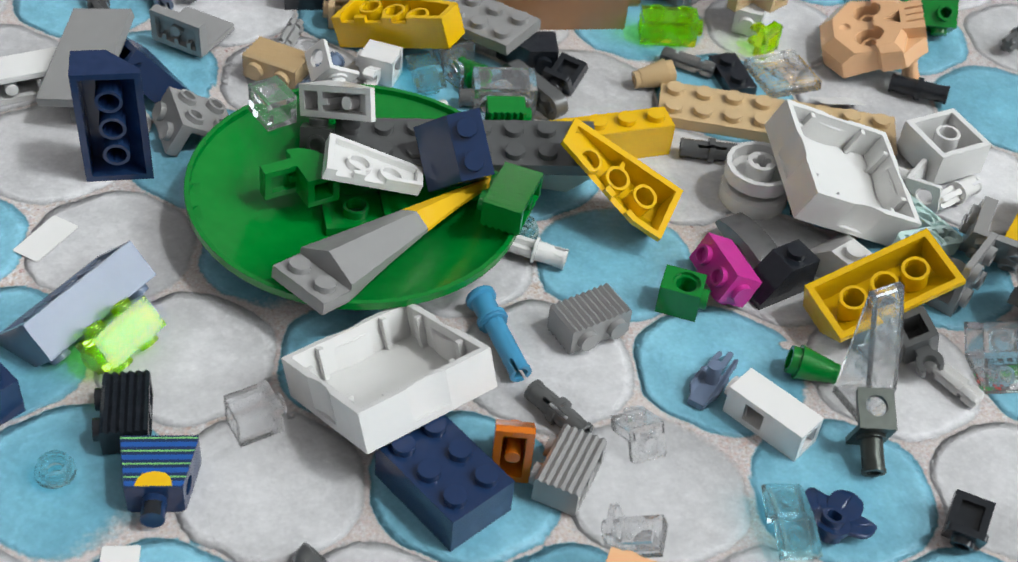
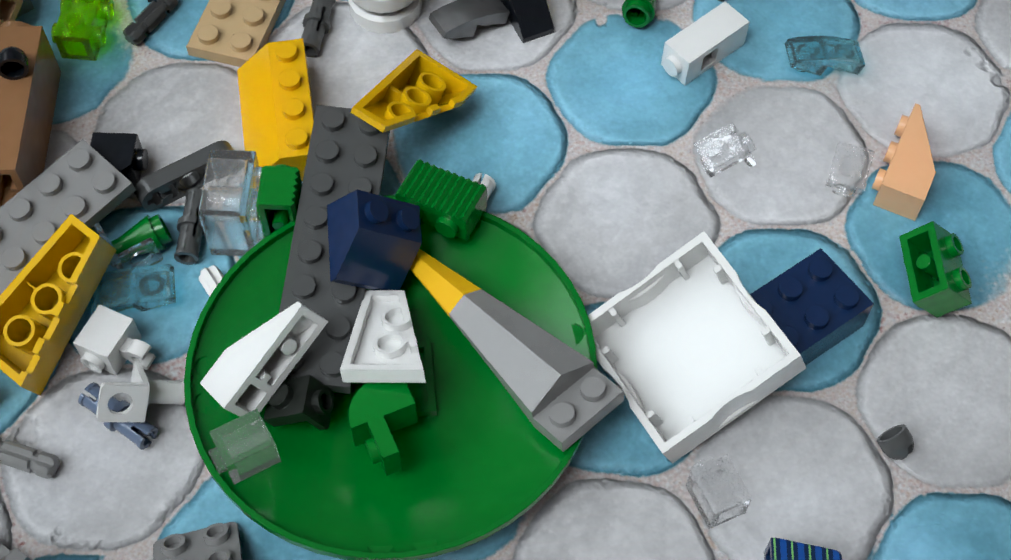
camera: 80 degrees left, 15 degrees up
tan brick [242,36,309,91] -> none
dark azure pin [465,285,532,382] -> none
orange slope [492,419,536,484] -> none
dark grey pin [524,379,593,433] -> none
light grey brick [528,423,607,517] -> none
black bracket [542,52,588,96] -> none
light grey brick [547,283,632,354] -> none
tan cone [631,58,677,89] -> none
green brick [655,264,711,322] -> none
sand blue piece [687,351,739,410] -> none
dark pink brick [689,232,762,308] -> none
dark blue plate [802,487,877,544] -> none

